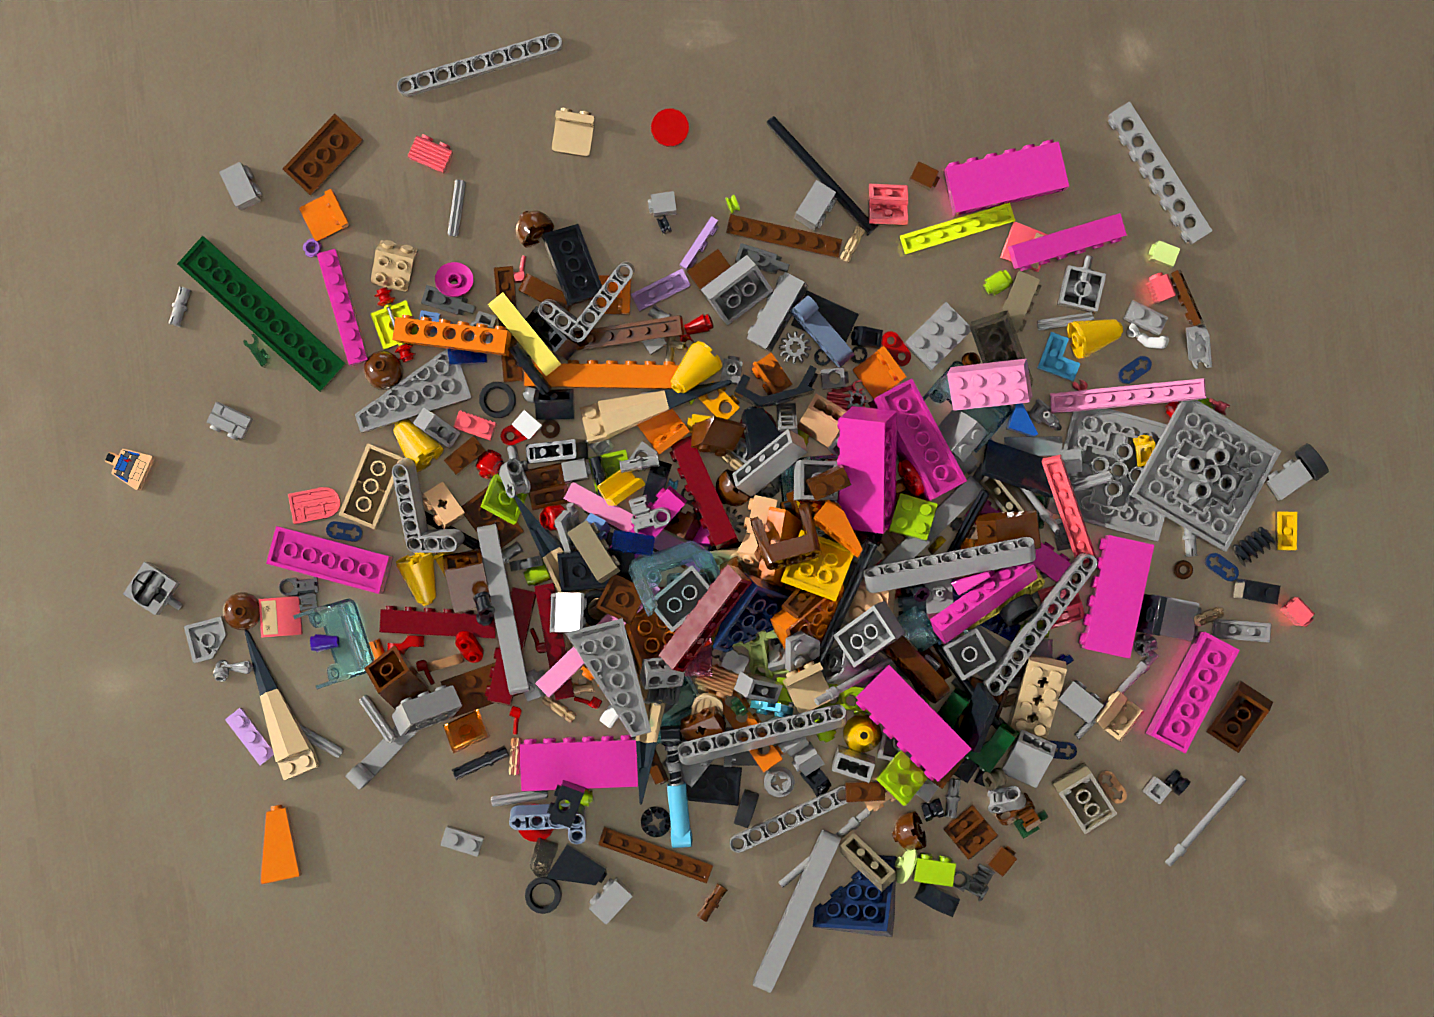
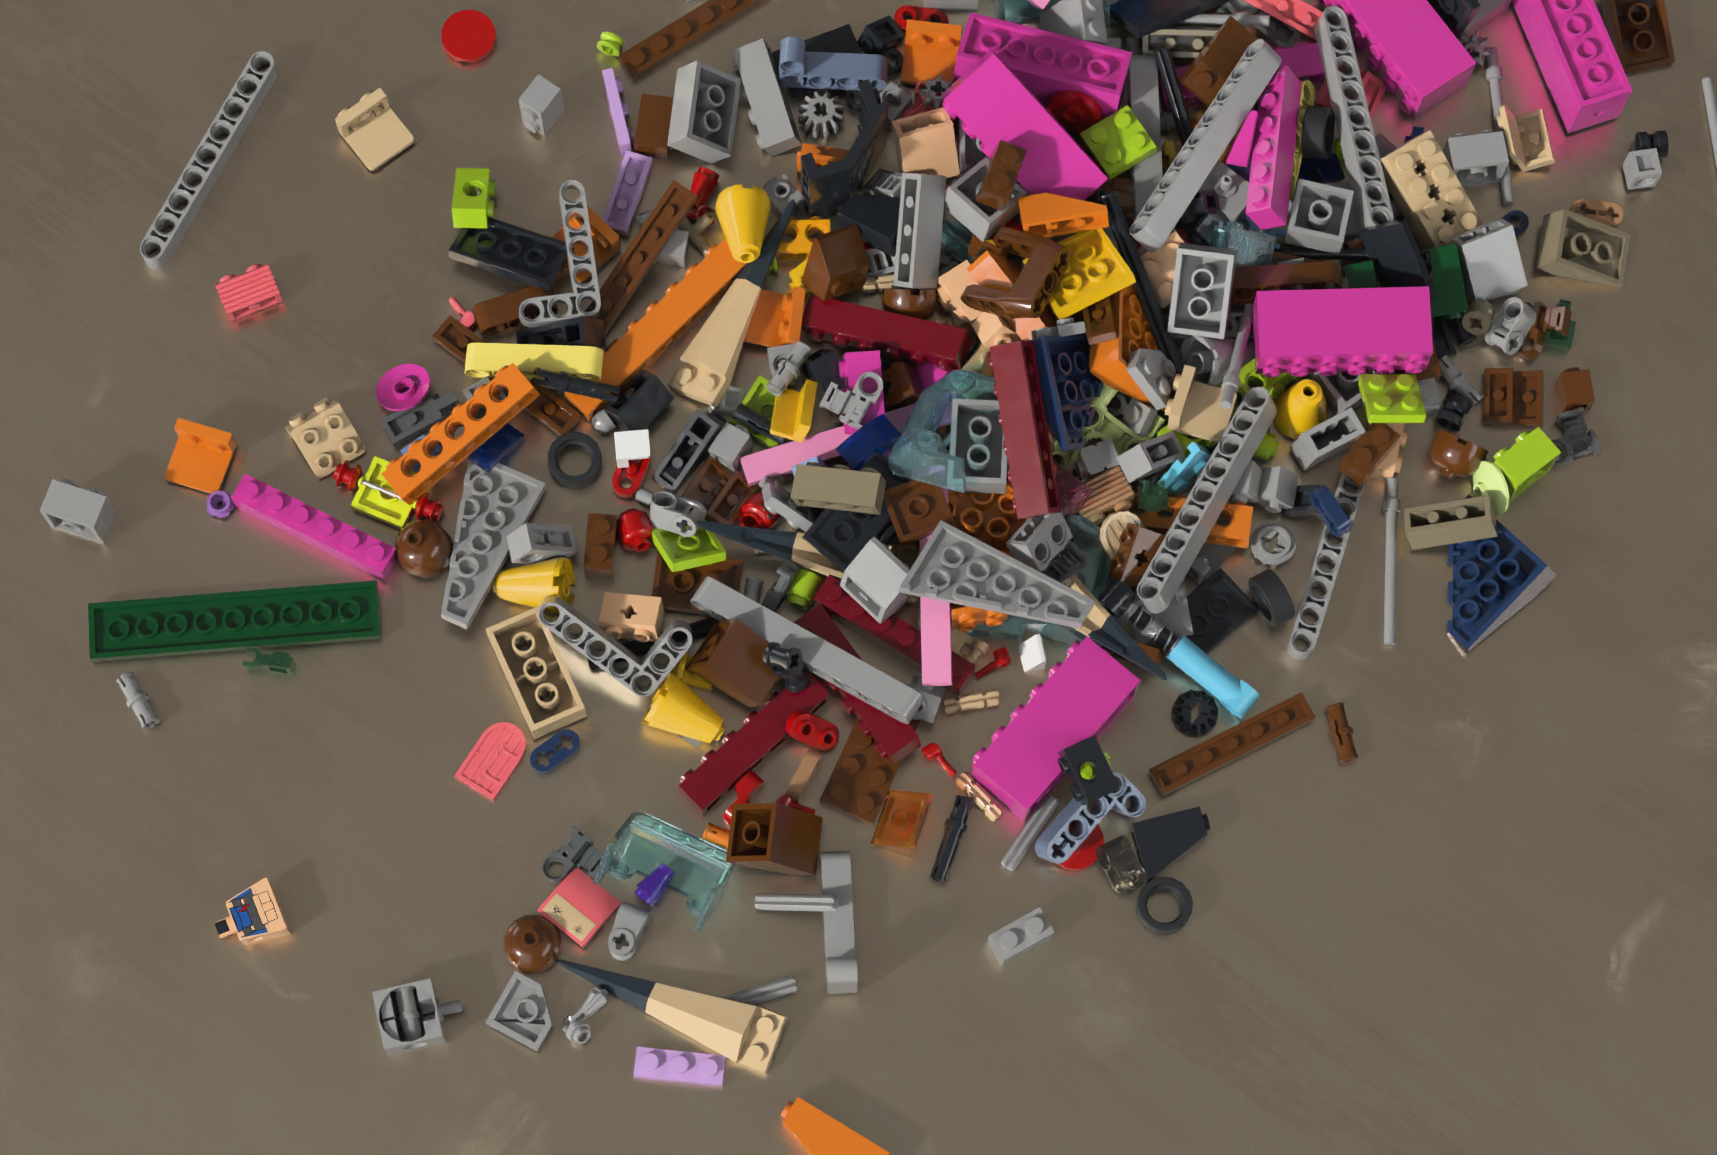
camera: 50 degrees left, 15 degrees down
light grey brick [207,401,253,441] -> none
dark pink brick [266,526,393,594] -> none
reddish brown plate [283,113,363,196] -> none
light grey brick [392,685,462,736] -> none
light grey axle [448,180,466,237] -> none
coral brick [453,410,497,441] -> none
reddish brown cylinder [515,211,554,248] -> none
red hand [529,628,546,654] -> none
reddish brown plate [541,420,560,438] -> none
light grey brick [589,877,633,924] -> none
black bush [656,216,672,235] -> none
dark grey hinge [735,243,790,274] -> none
light grey beam [753,830,841,993] -> none
black slope [914,882,960,917] -> none
none -> lime brick [452,168,496,228]
none -> light grey piece [608,901,652,961]
none -> light grey plate [1031,318,1086,339]
none -> dark blue beam [1309,485,1351,538]

